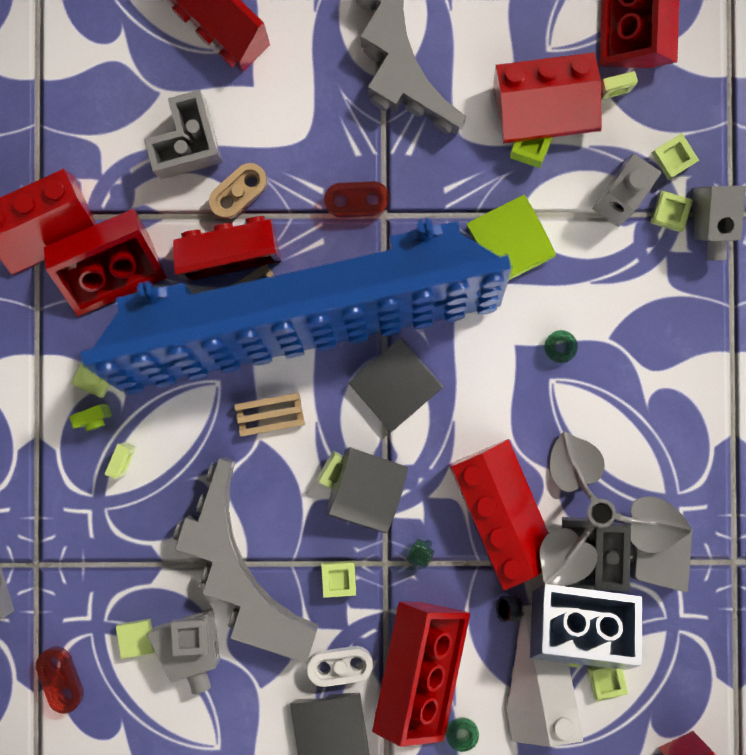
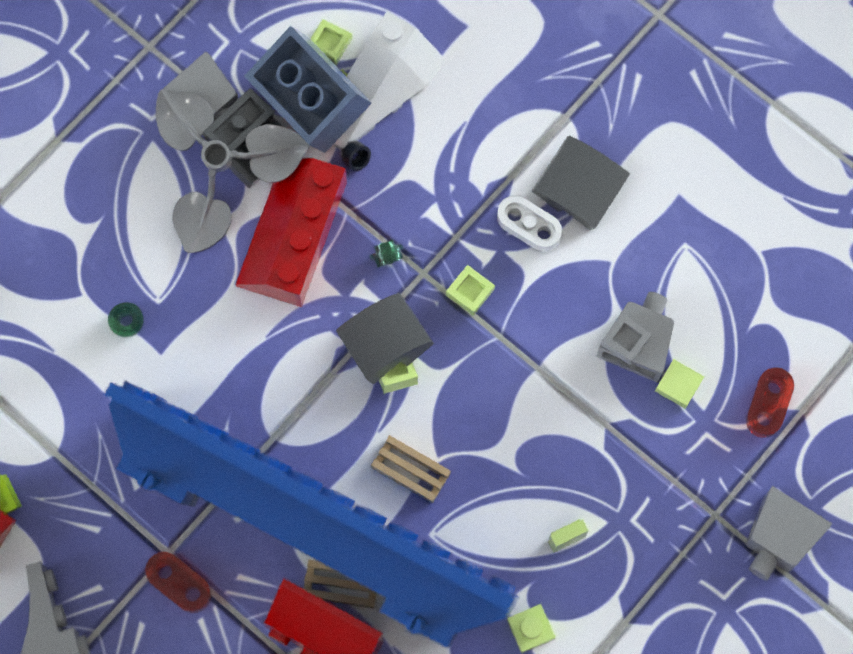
camera: 140 degrees left, 15 degrees down
lime plate [69,404,112,432] -> none
light grey arch [173,457,318,663] -> none
dark grey slope [348,337,444,432] -> none
red slope [372,601,470,747] -> none
clear green plate [446,717,479,752] -> none
lime slope [466,194,556,281] -> none

